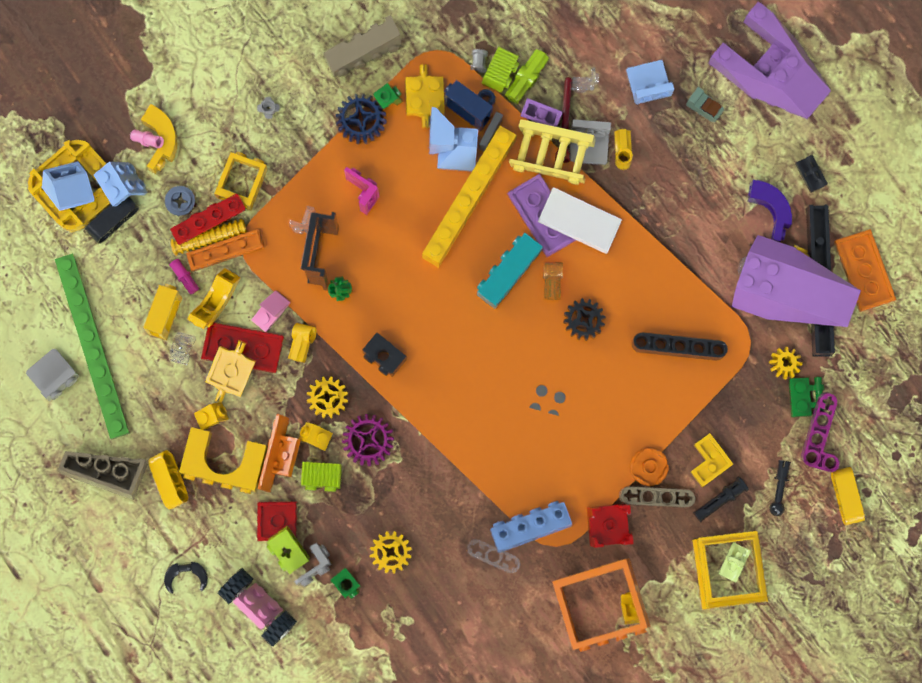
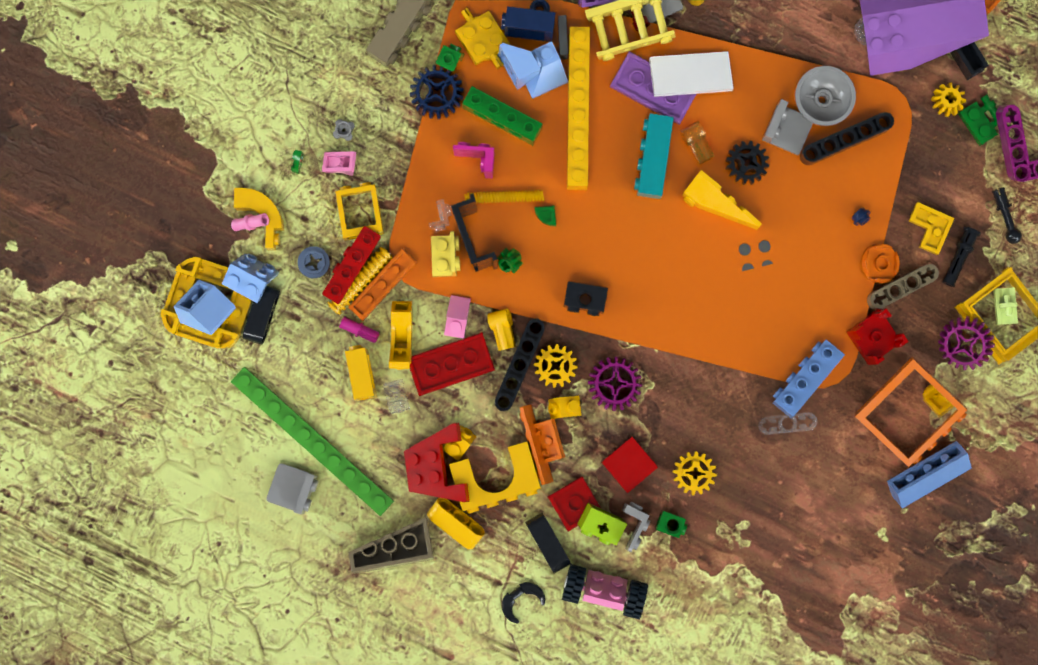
camera: 30 degrees left, 5 degrees up
yellow plate [205,340,256,403] -> none
lime brick [301,462,342,492] -> none
none -> green tile [291,150,304,174]
none -> bright pink slope [322,151,356,176]
none -> red wing [404,423,470,502]
none -> light yellow bracket [431,231,460,277]
none -> green brick [462,86,543,146]
none -> yellow piece [464,190,545,204]
none -> black beam [495,319,545,412]
none -> black beam [525,512,571,574]
none -> green tile [534,206,556,226]
none -> red tile [601,437,658,493]
none -> yellow wedge [682,170,762,230]
none -> light grey bracket [762,99,813,155]
none -> light grey hat [795,66,856,126]
none -> dark blue plate [852,207,871,226]
none -> medium blue brick [887,441,972,508]
none -> magenta gear [938,316,995,370]

